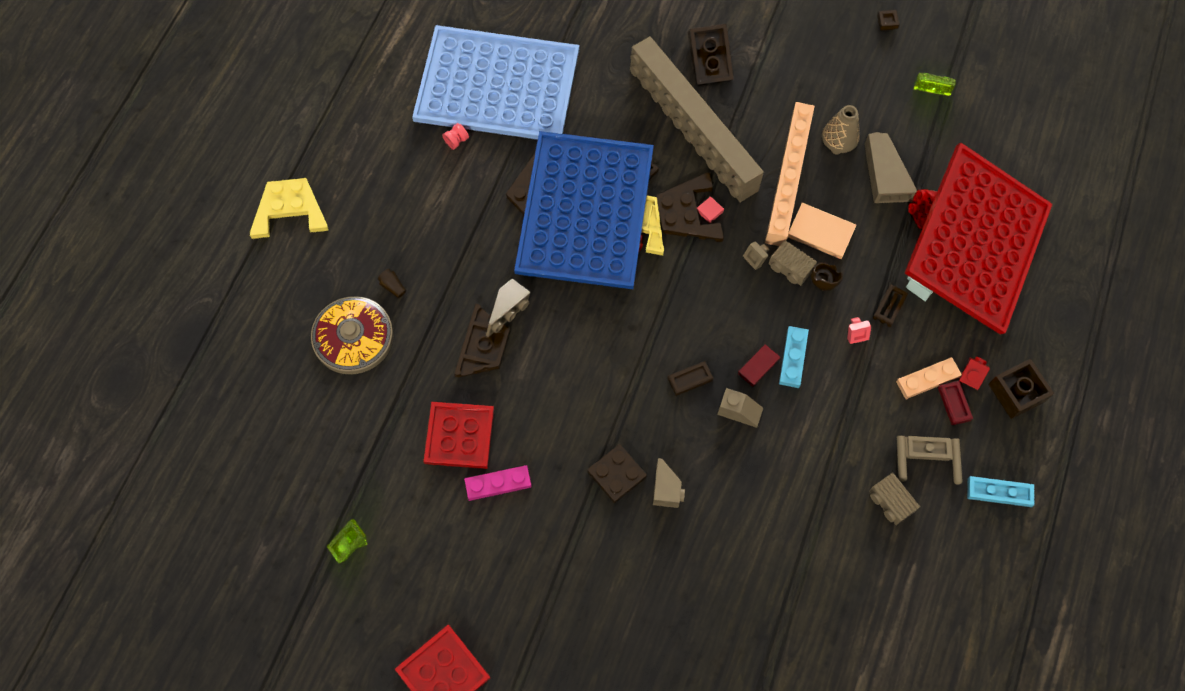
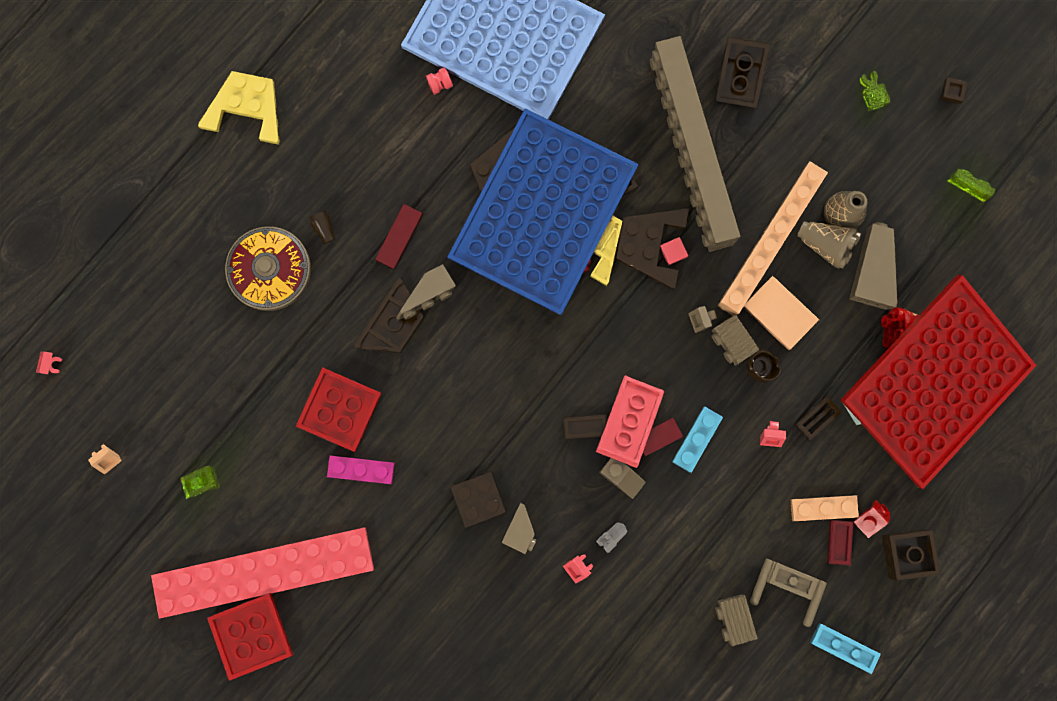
camera: 20 degrees right, 15 degrees up
none -> coral tile [36,351,62,374]
none -> light nougat tile [89,444,122,474]
none -> coral plate [151,527,374,619]
none -> dark red tile [375,204,423,270]
none -> coral tile [563,555,593,583]
none -> coral tile [596,376,664,468]
none -> light grey piece [596,523,627,553]
none -> dark tan cone [797,221,861,269]
none -> clear neon green plate [860,71,891,111]

